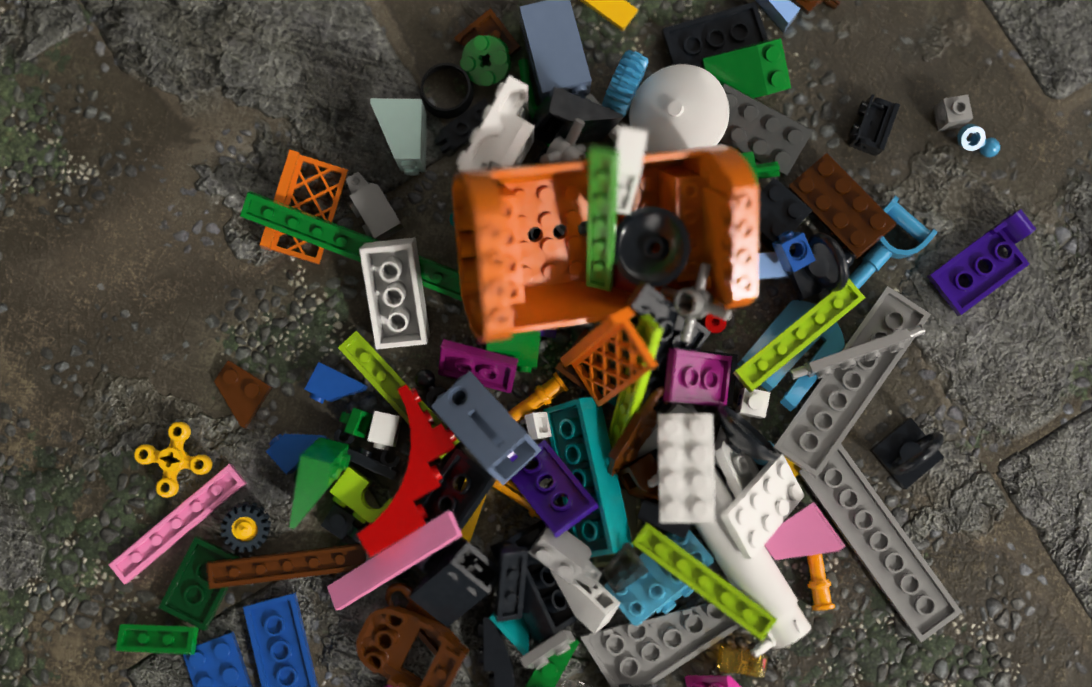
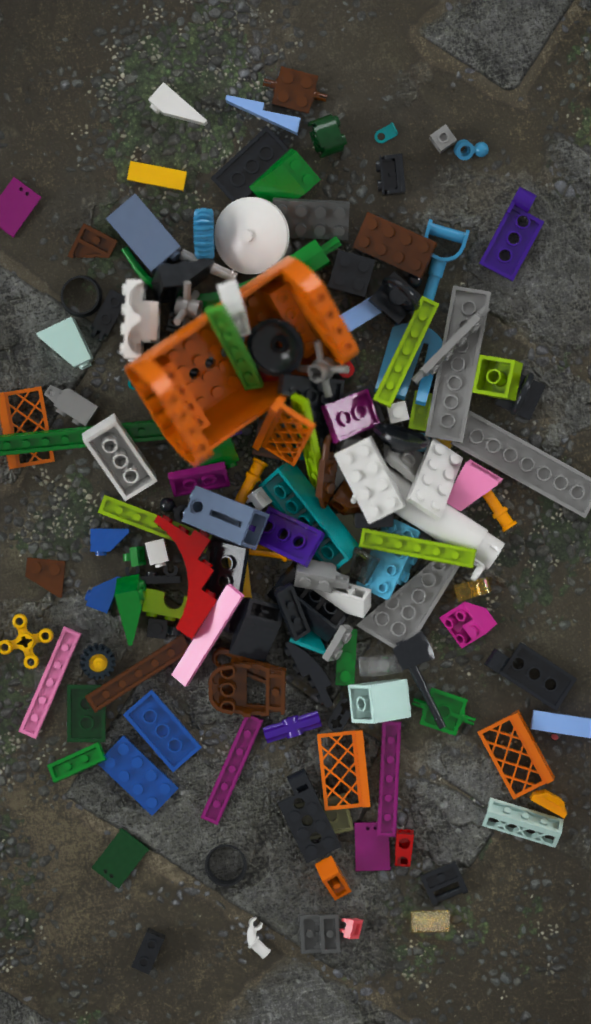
camera: 20 degrees left, 5 degrees up
green plate [460,35,511,86] -> none
blue brick [772,230,816,272] -> none
none -> dark green brick [308,114,347,159]
none -> teal piece [374,122,398,143]
none -> lime plate [408,390,433,432]
none -> lime brick [472,355,523,401]

